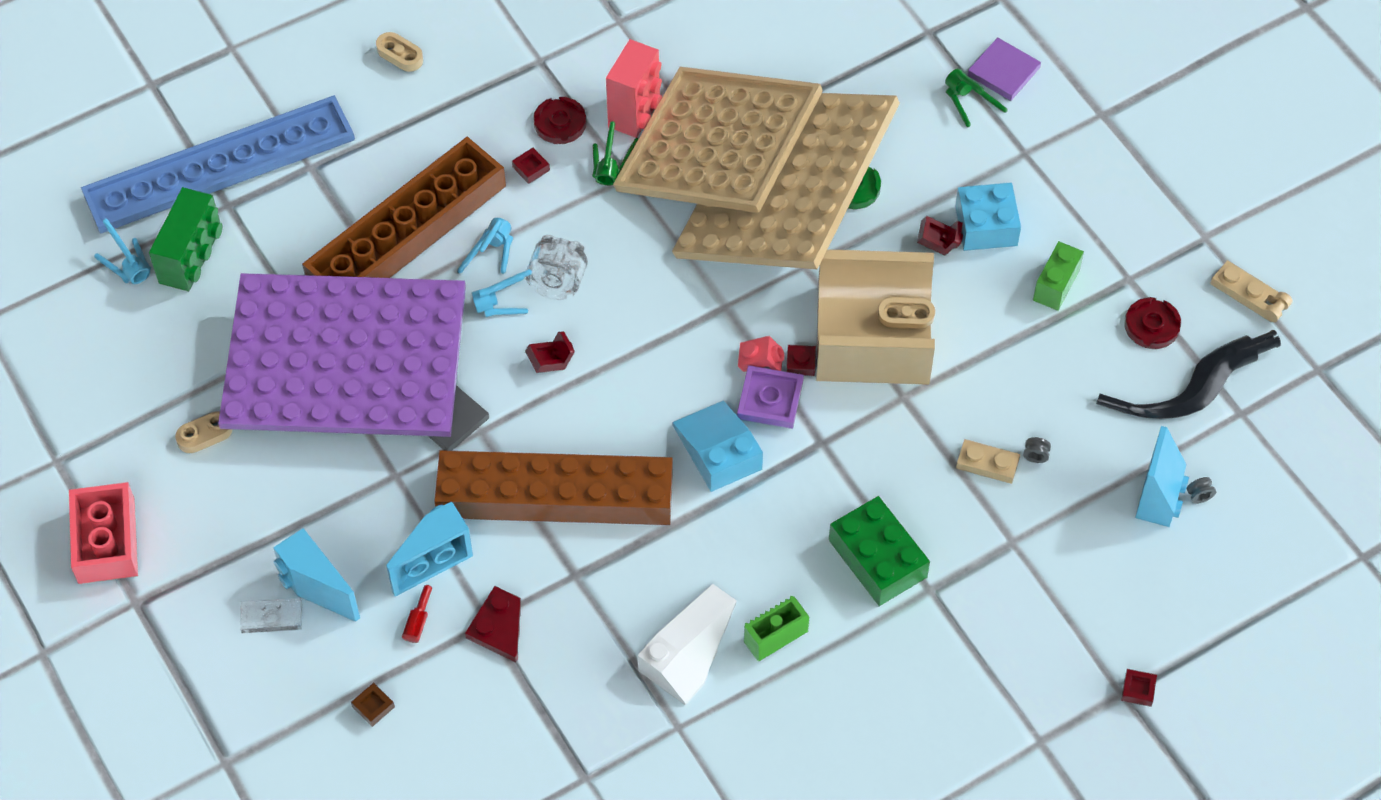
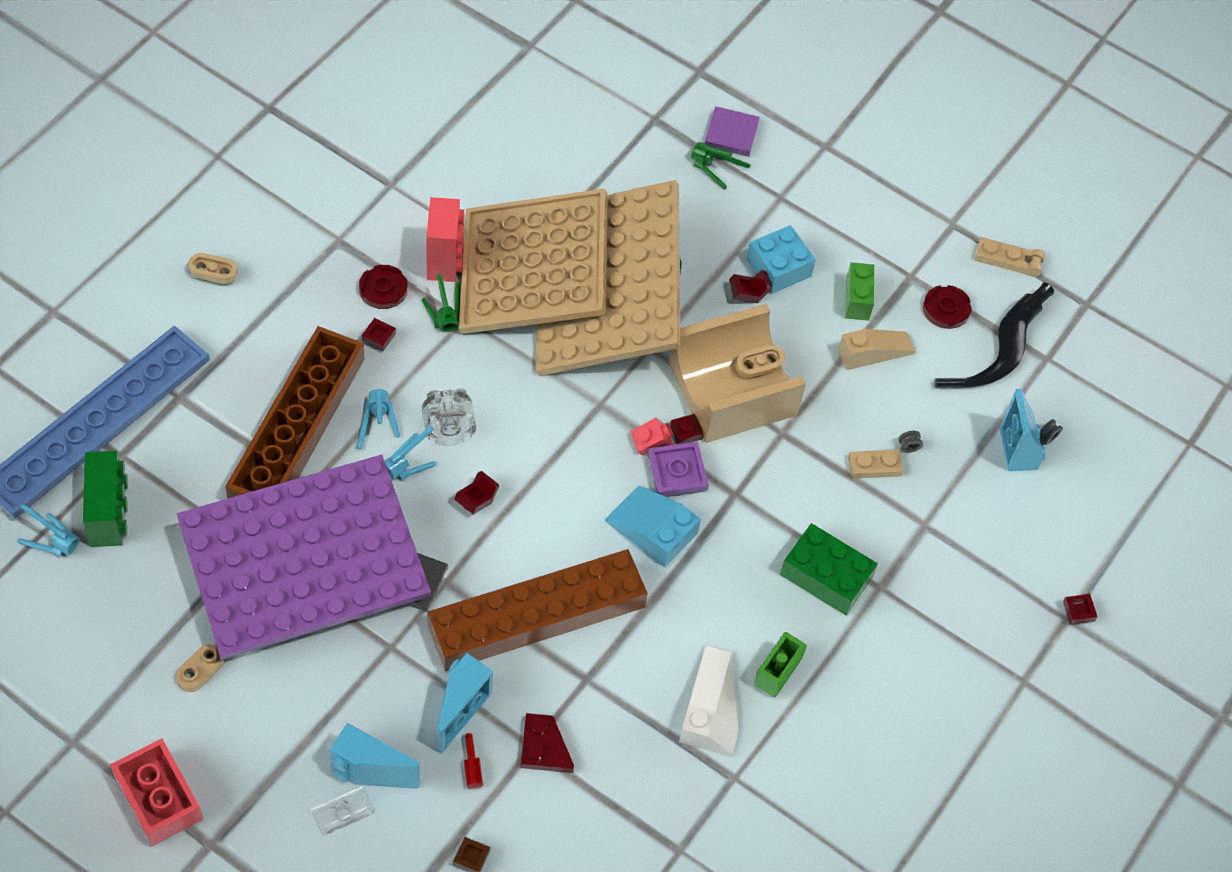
camera: 30 degrees left, 0 degrees up
none -> tan slope [838,329,915,370]

